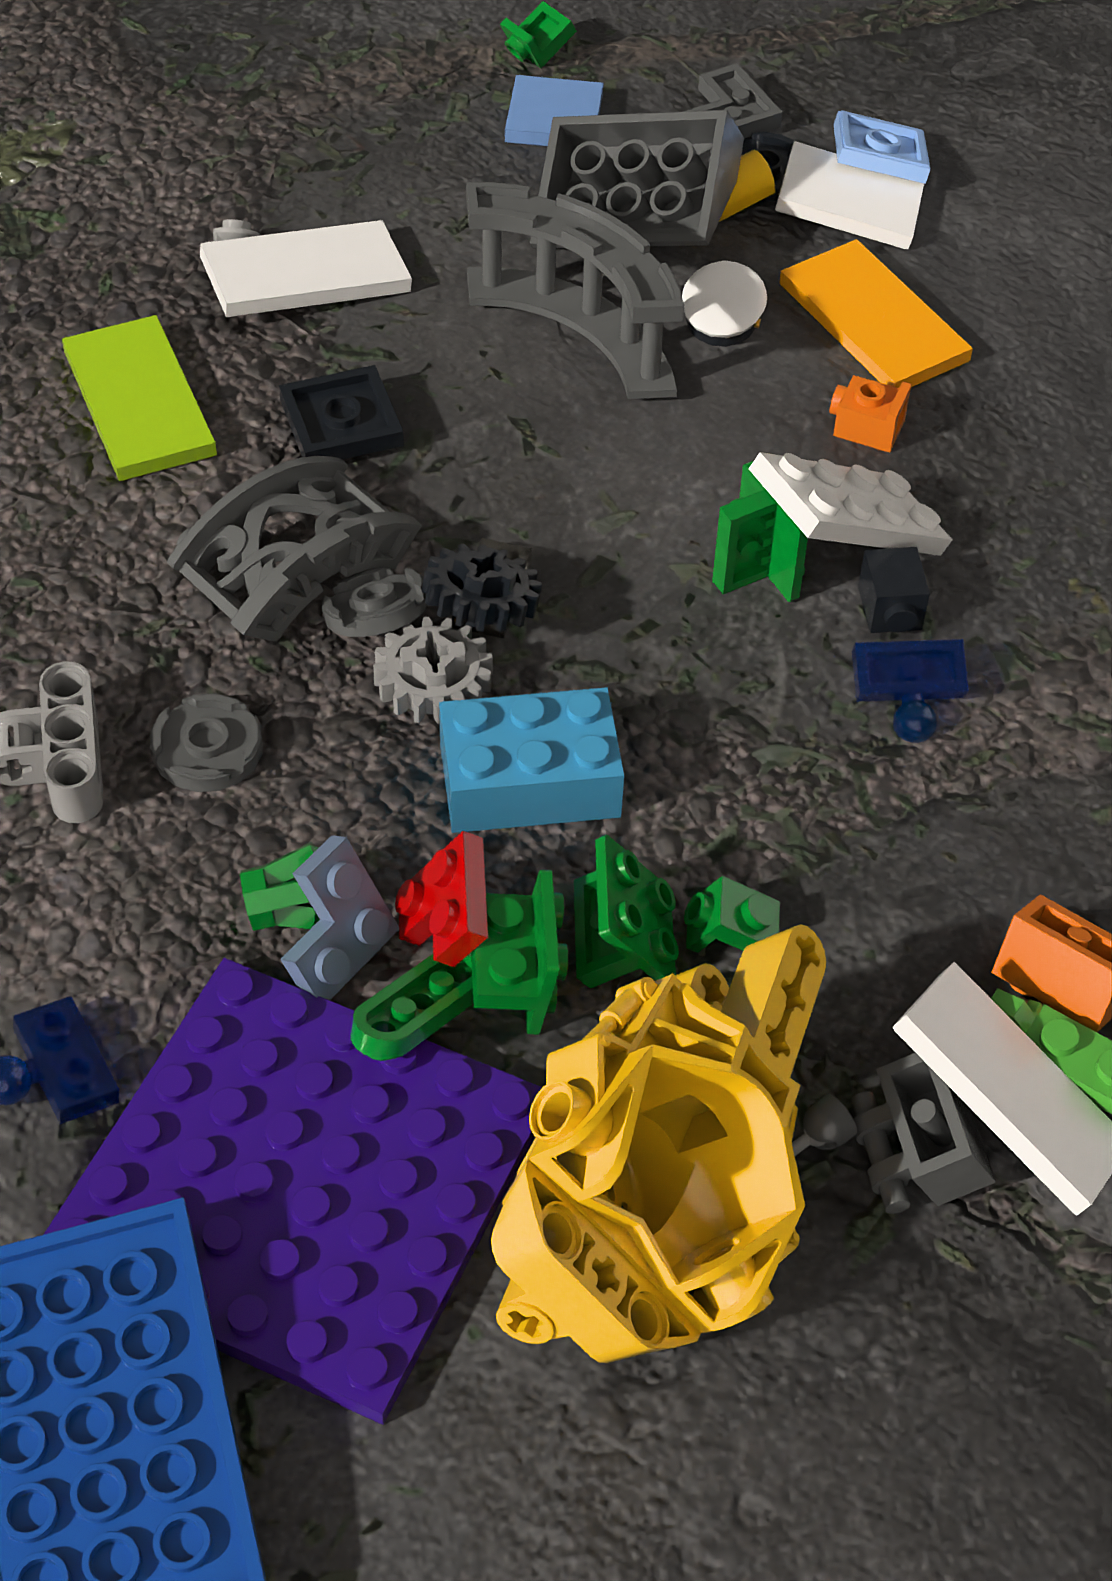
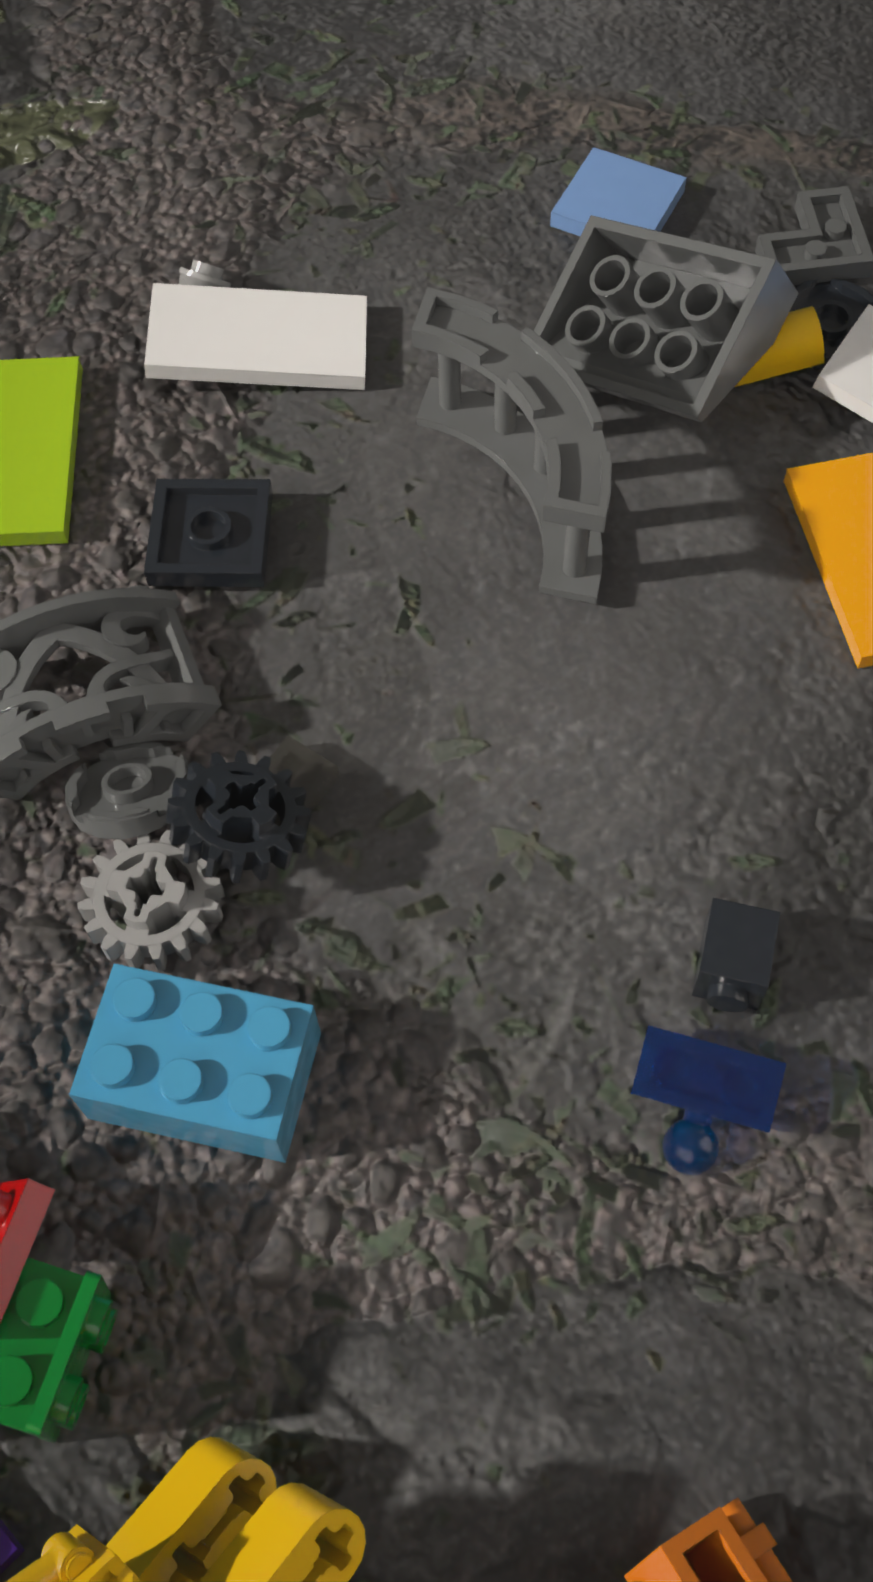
camera: 25 degrees right, 10 degrees up
green bracket [500,1,577,69] -> none
green bracket [574,835,679,989] -> none
white piece [682,261,767,347] -> none
green bracket [684,875,780,953] -> none
green bracket [712,461,809,602] -> none
white plate [749,452,952,556] -> none
orange brick [829,375,912,453] -> none

